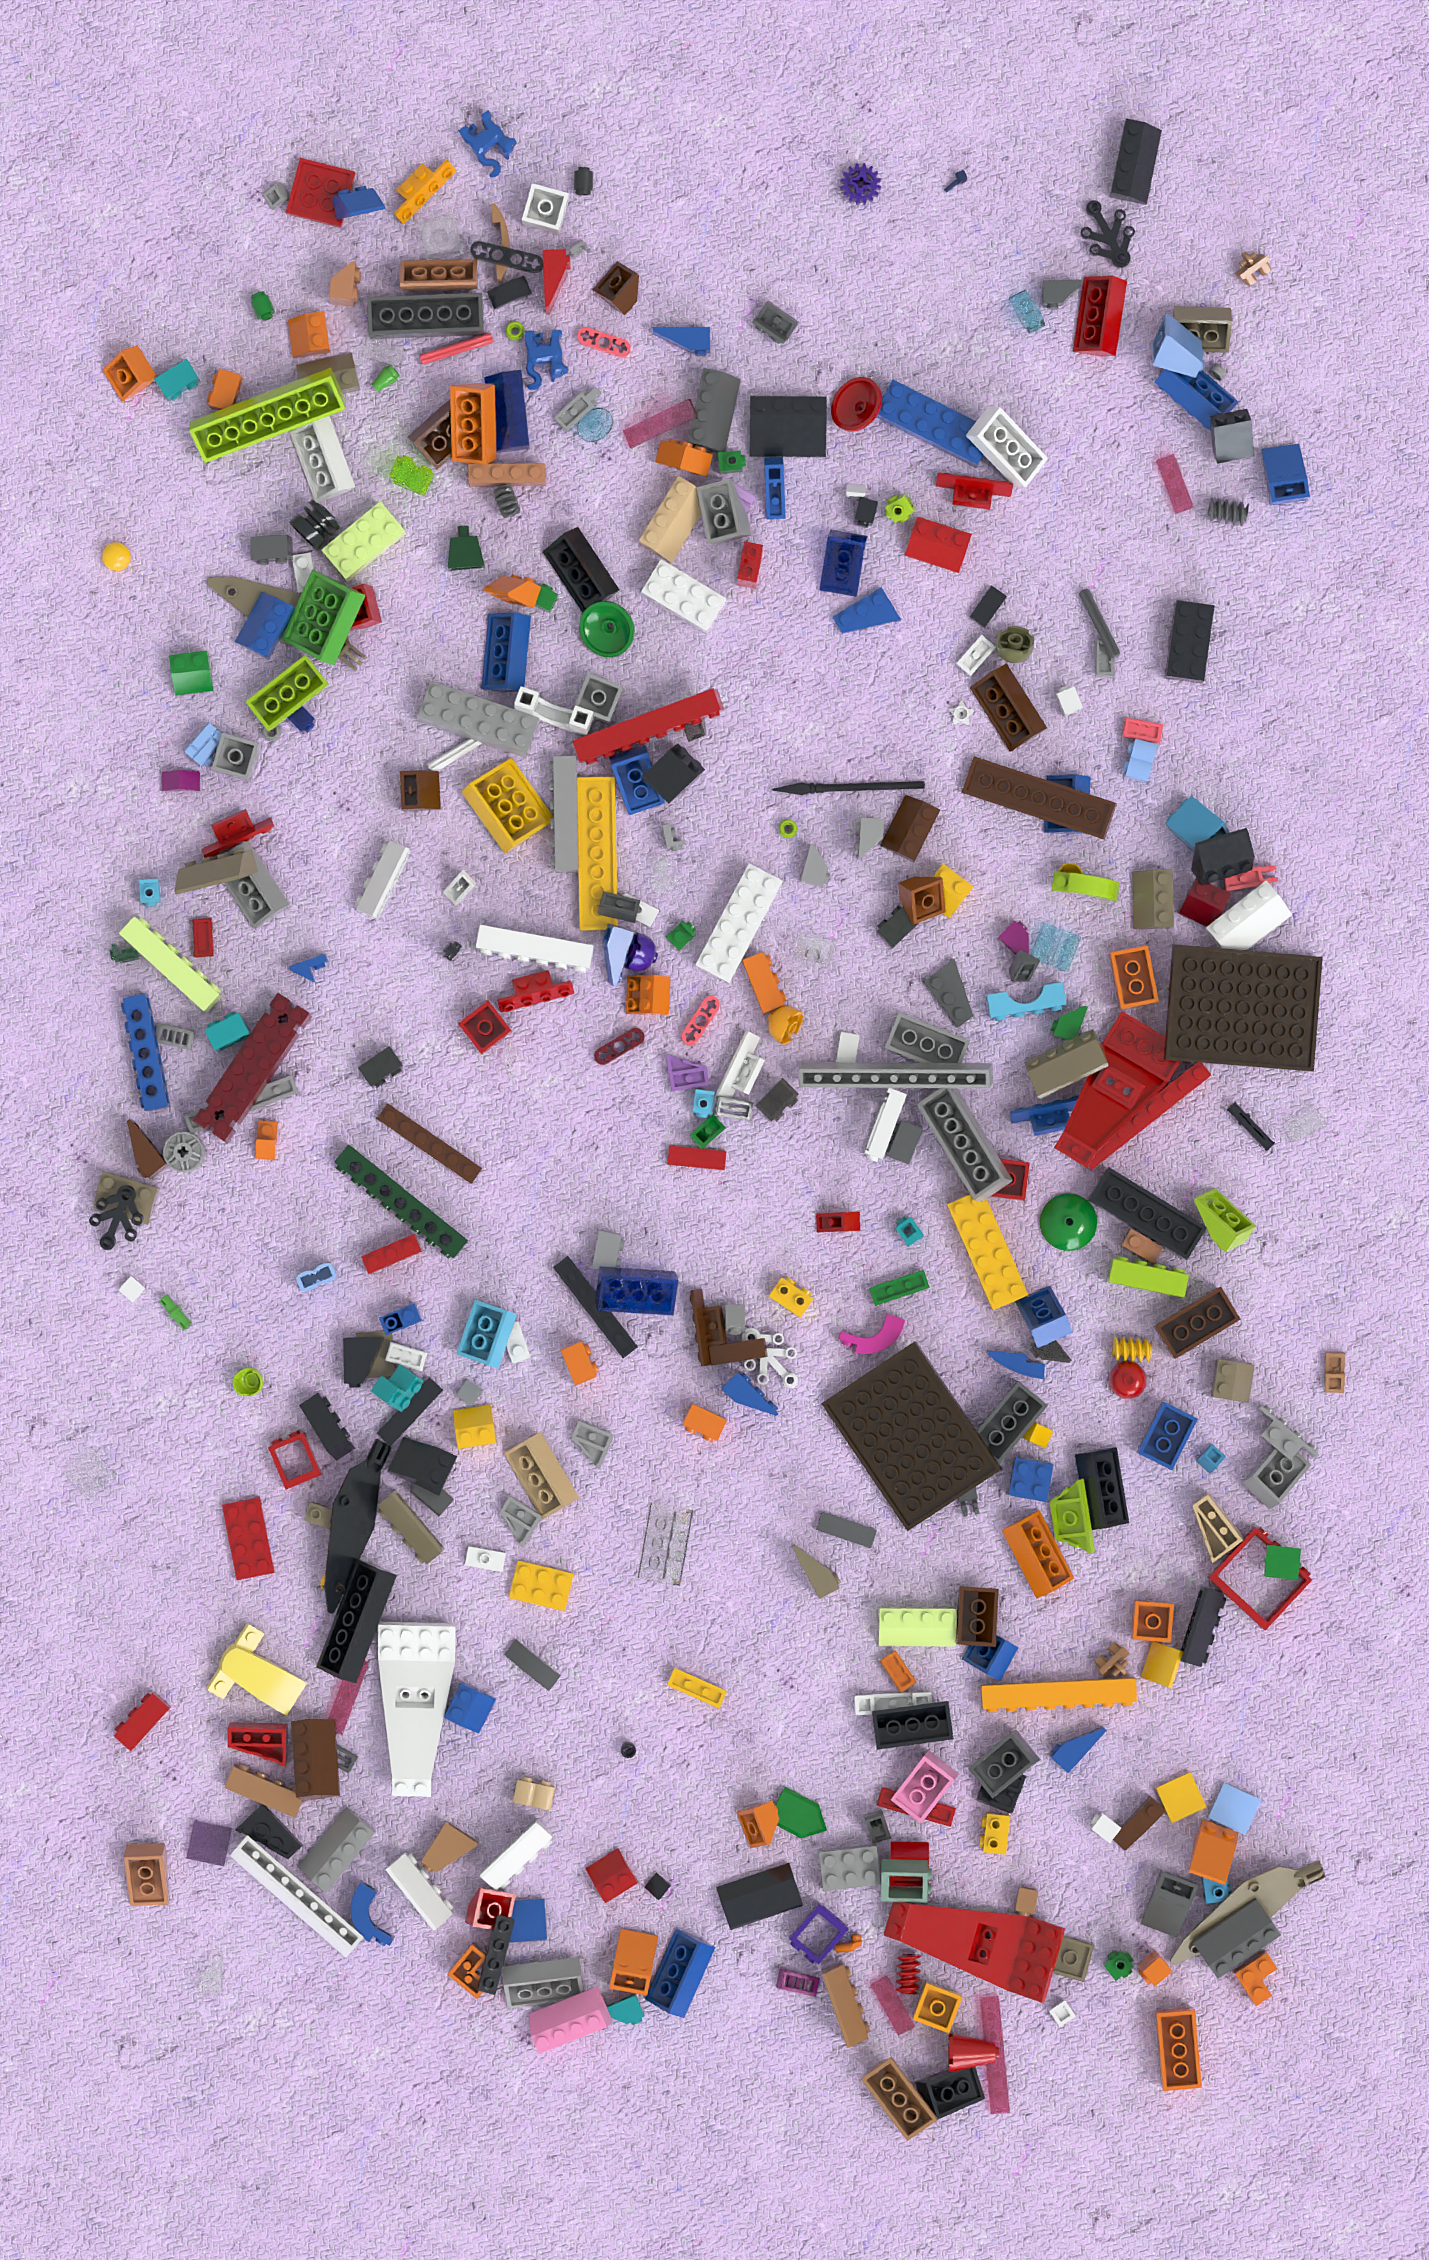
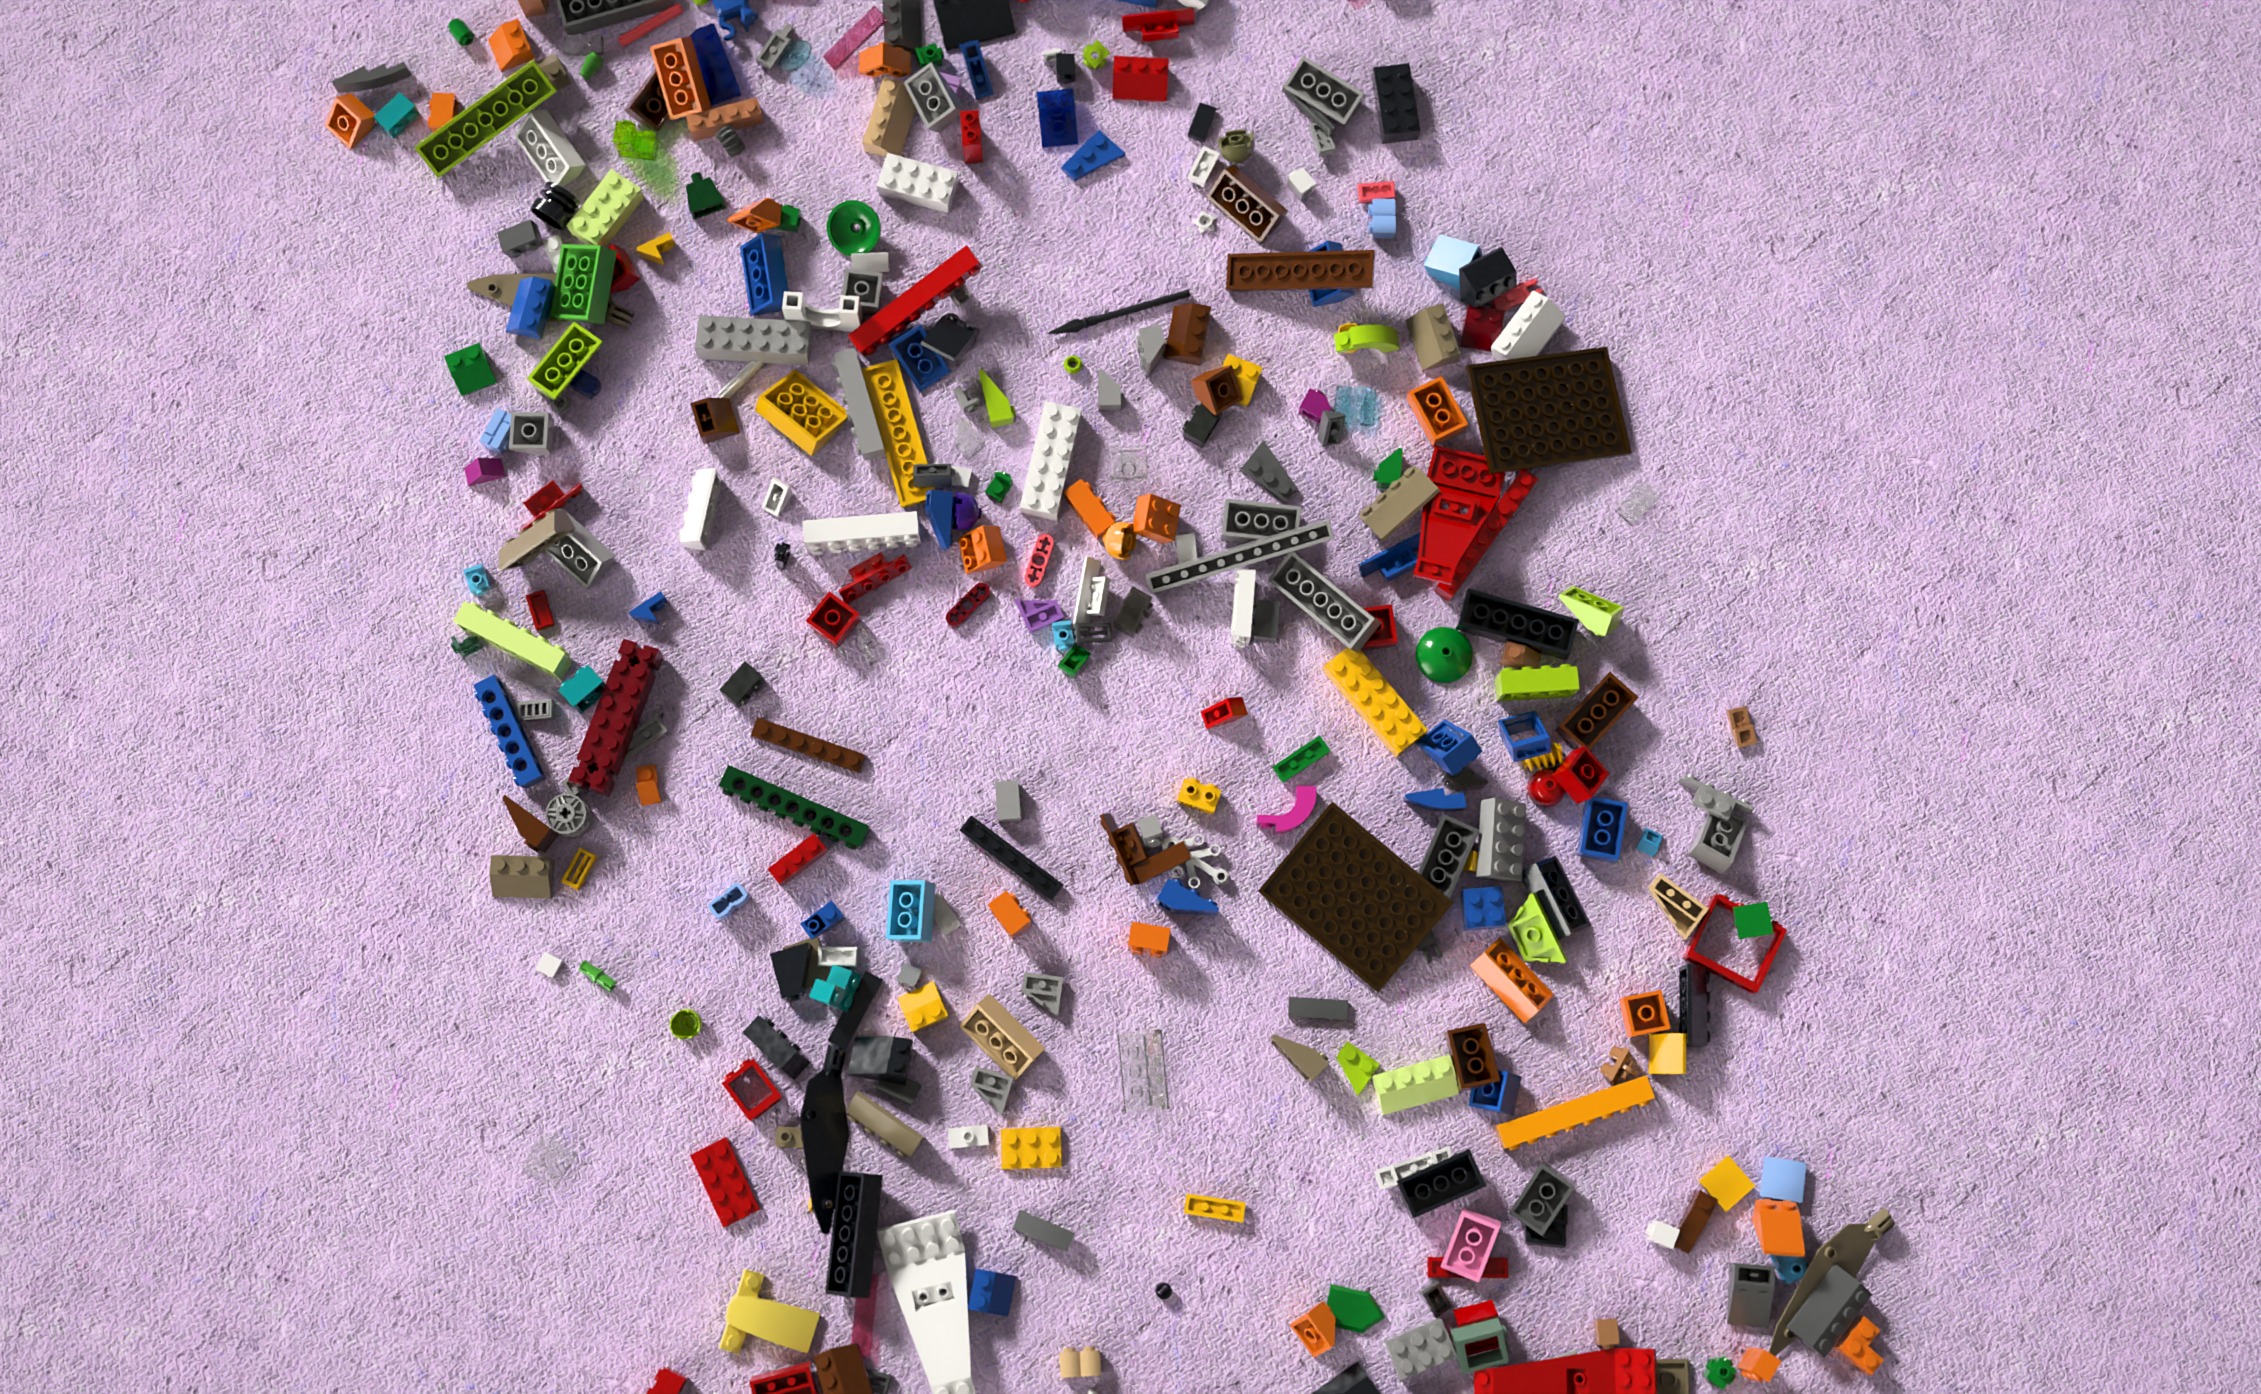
camera: 15 degrees left, 10 degrees down
black plant [89,1185,144,1250] -> none
yellow hair [102,542,131,571] -> none
black slope [542,527,620,613] -> none
clear blue brick [595,1266,678,1316] -> none
red tile [667,1145,727,1170] -> none
orange plate [880,1650,917,1693] -> none
teal brick [895,1216,924,1247] -> none
yellow brick [979,1812,1010,1855] -> none
medium azure arch [986,982,1067,1021] -> none
blue slope [1050,1726,1107,1773] -> none
dark tan slope [1211,1359,1255,1403] -> none
black pin [1227,1101,1275,1151] -> none
none -> dark grey slope [331,61,412,93]
none -> yellow tile [561,847,598,891]
none -> yellow slope [636,232,676,265]
none -> white tile [851,252,889,272]
none -> lime slope [979,369,1016,428]
none -> orange brick [1131,493,1181,544]
none -> light grey slope [1283,56,1365,125]
none -> lime wing [1336,1041,1380,1095]
none -> light grey brick [1476,798,1526,883]
none -> blue window [1498,710,1551,762]
none -> red brick [1552,745,1610,804]

